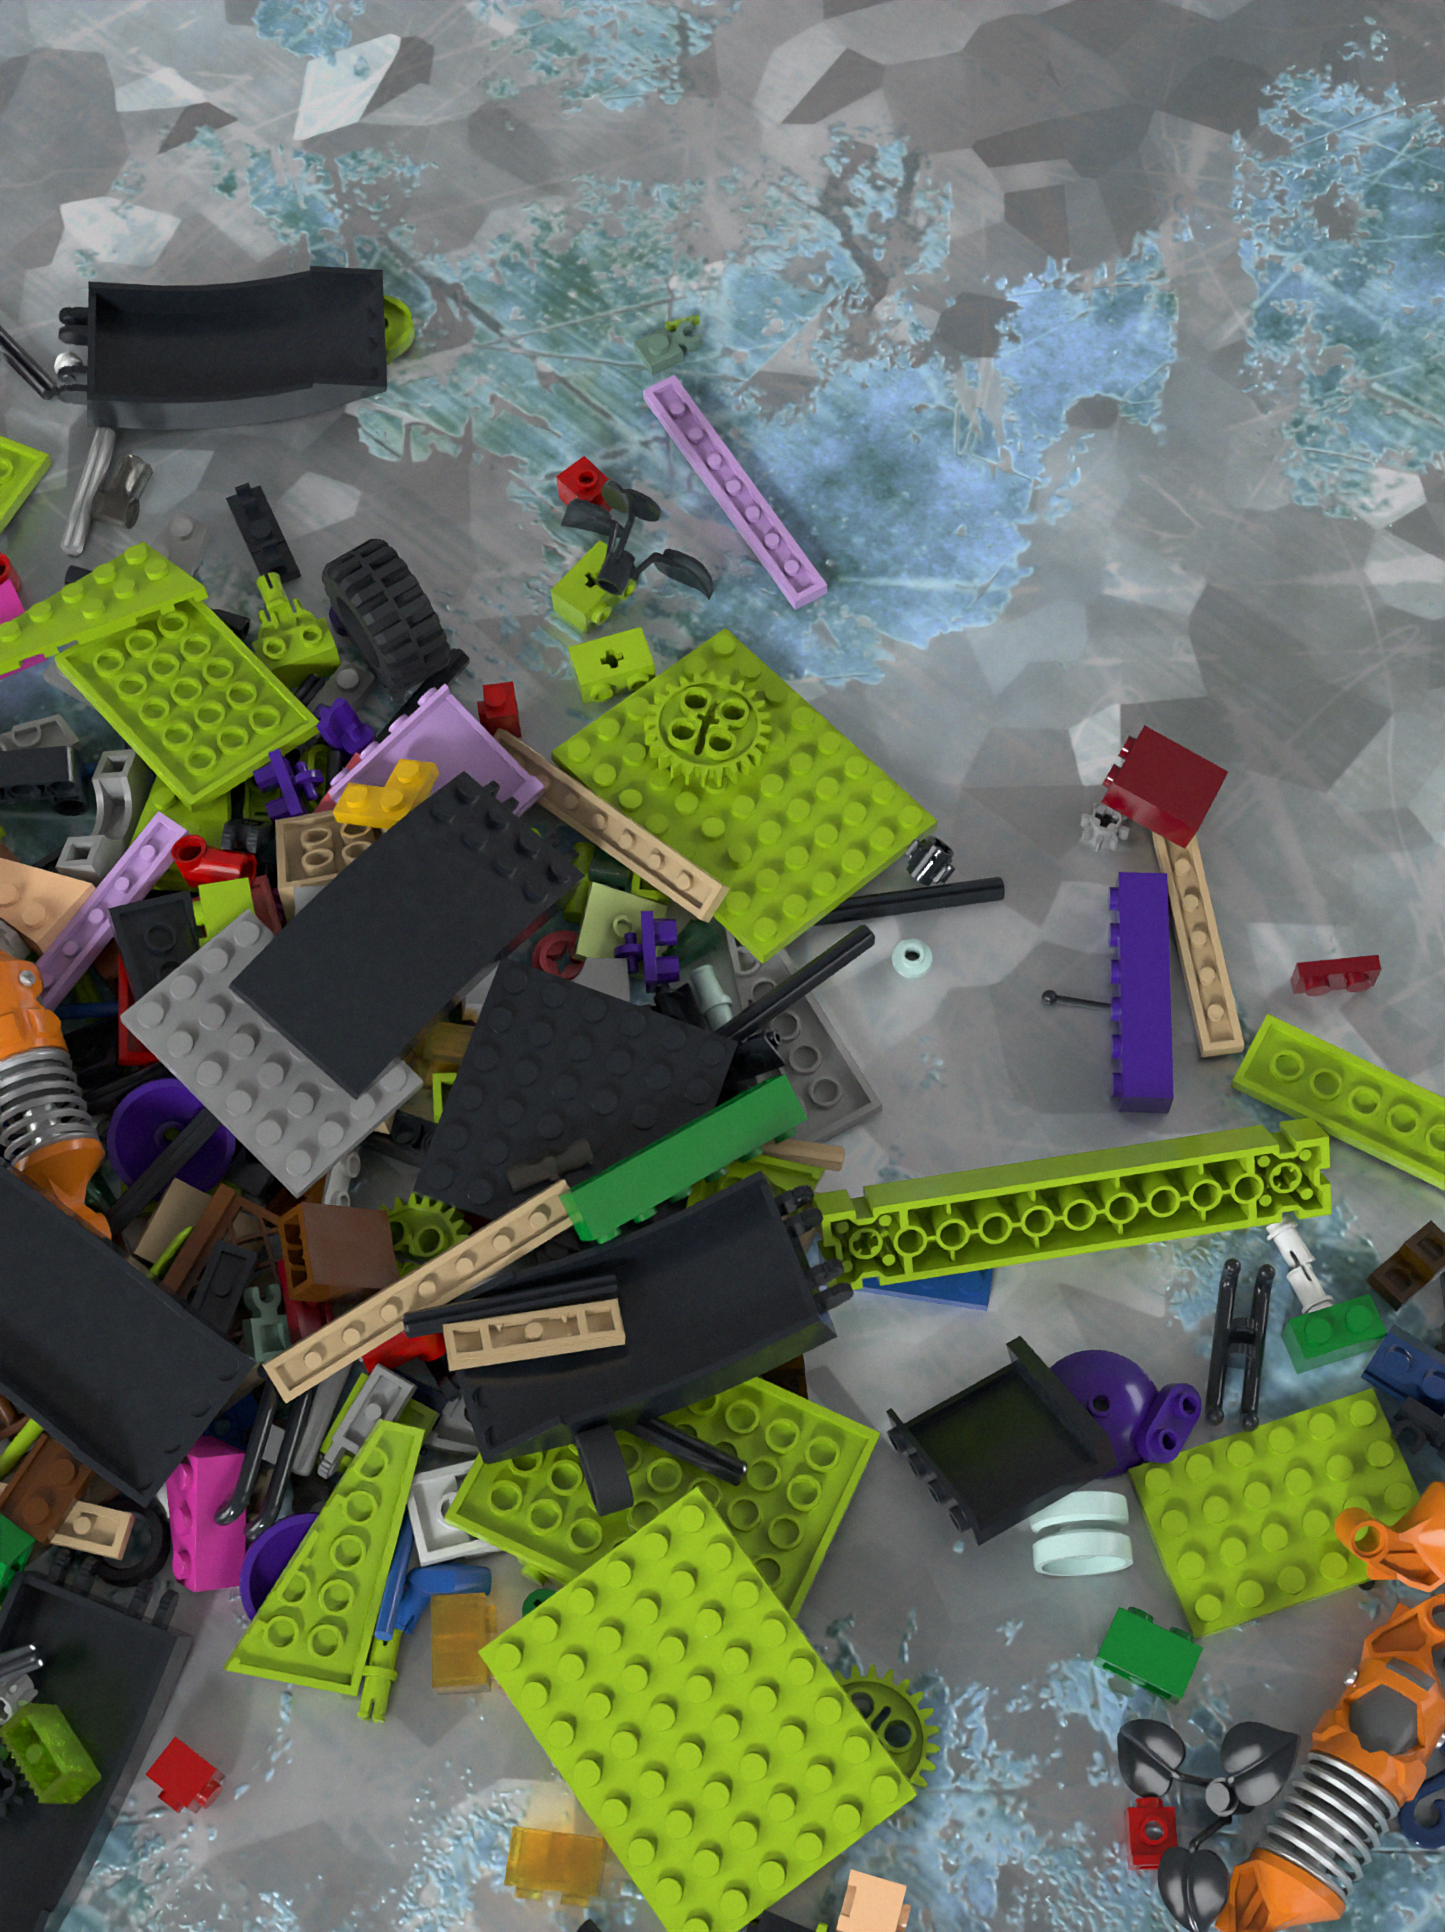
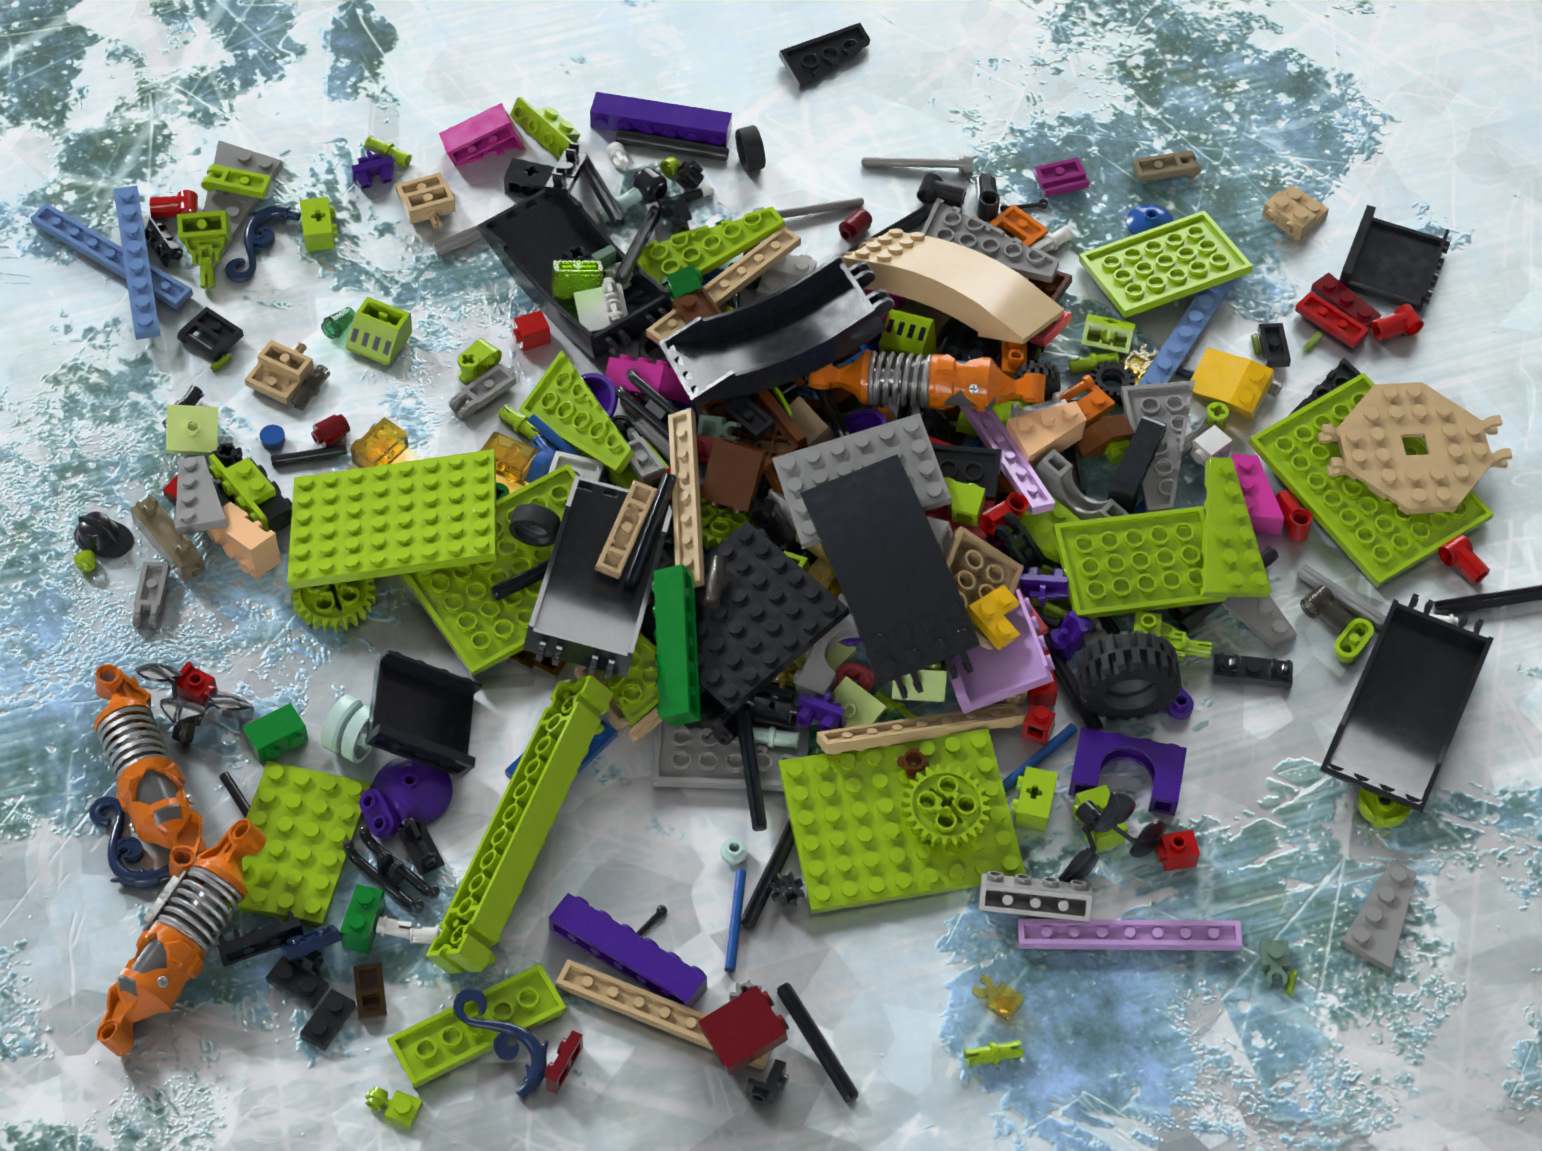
camera: 115 degrees right, 10 degrees down
none -> black bar [219,772,250,819]
none -> black hinge [398,817,445,876]
none -> light grey hinge [449,364,517,420]
none -> dark blue plant [453,988,549,1100]
none -> lime piece [457,338,502,384]
none -> white hinge [574,277,628,332]
none -> blue bar [724,869,746,973]
none -> black bracket [746,1059,789,1104]
none -> black piece [751,499,796,547]
none -> black axle [777,982,858,1103]
none -> reddish brown plate [897,748,929,779]
none -> lime pin [963,1040,1024,1067]
none -> clear yellow plate [972,975,1025,1022]
none -> light grey brick [978,871,1093,922]
none -> blue bar [1002,723,1078,793]
none -> dark purple arch [1068,727,1187,816]
none -> lime plate [1333,618,1374,663]
none -> light grey wing [1340,860,1417,973]

